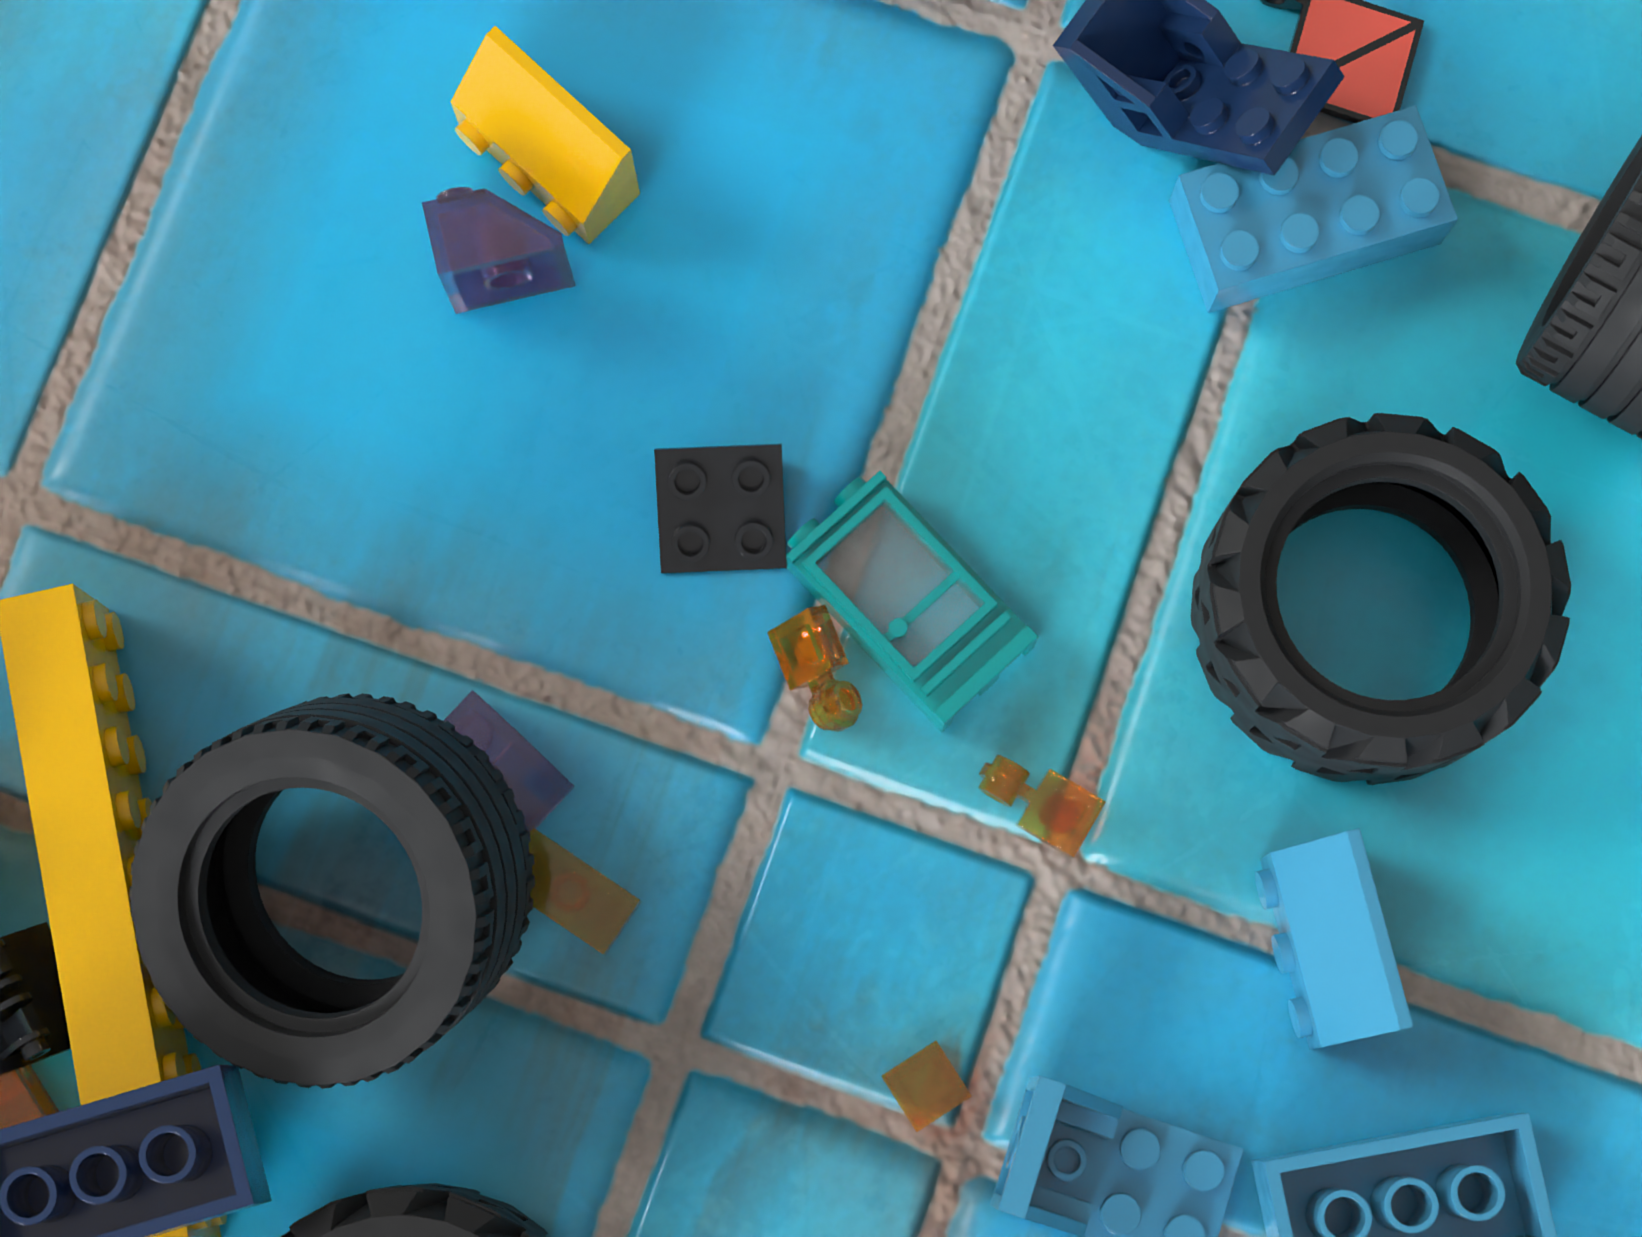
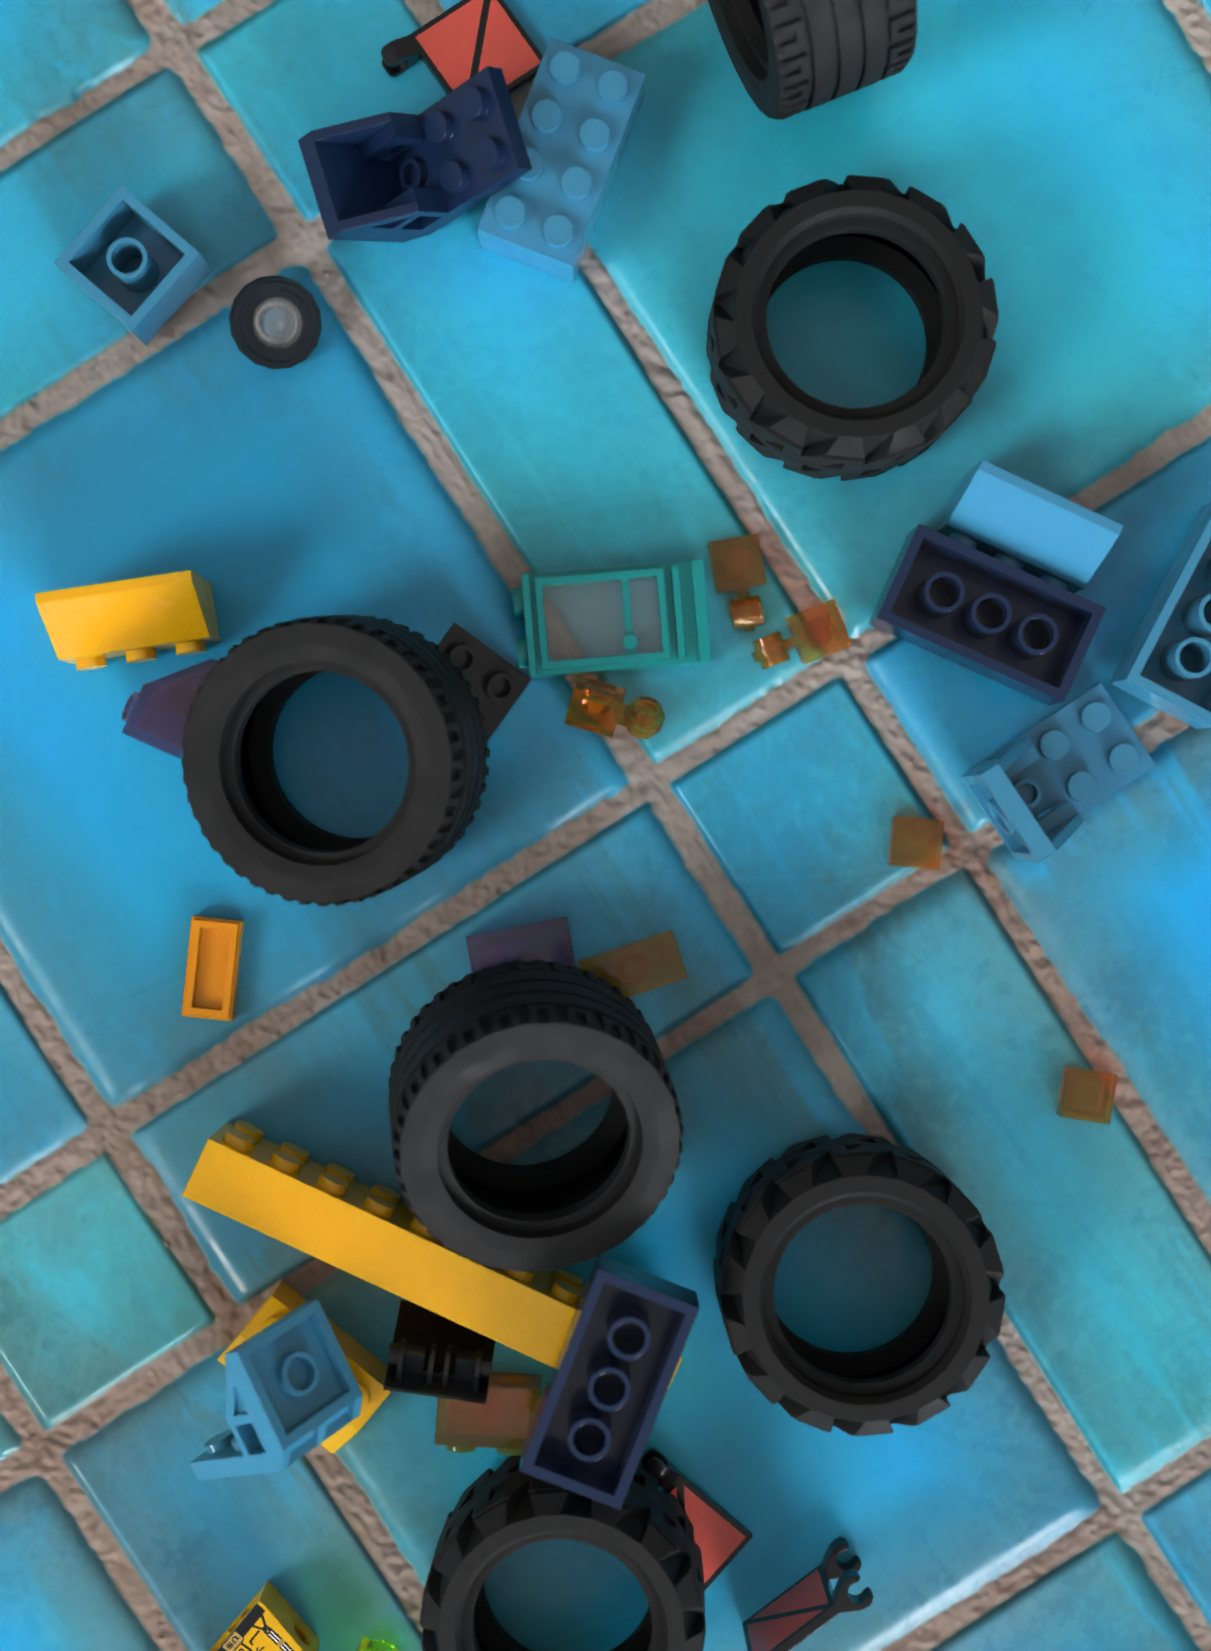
camera: 50 degrees left, 10 degrees up
none -> black tyre [181,615,490,906]
none -> light orange tile [181,915,245,1021]
none -> black wheel [229,275,322,369]
none -> clear orange plate [707,533,767,633]
none -> dark blue brick [868,524,1106,705]

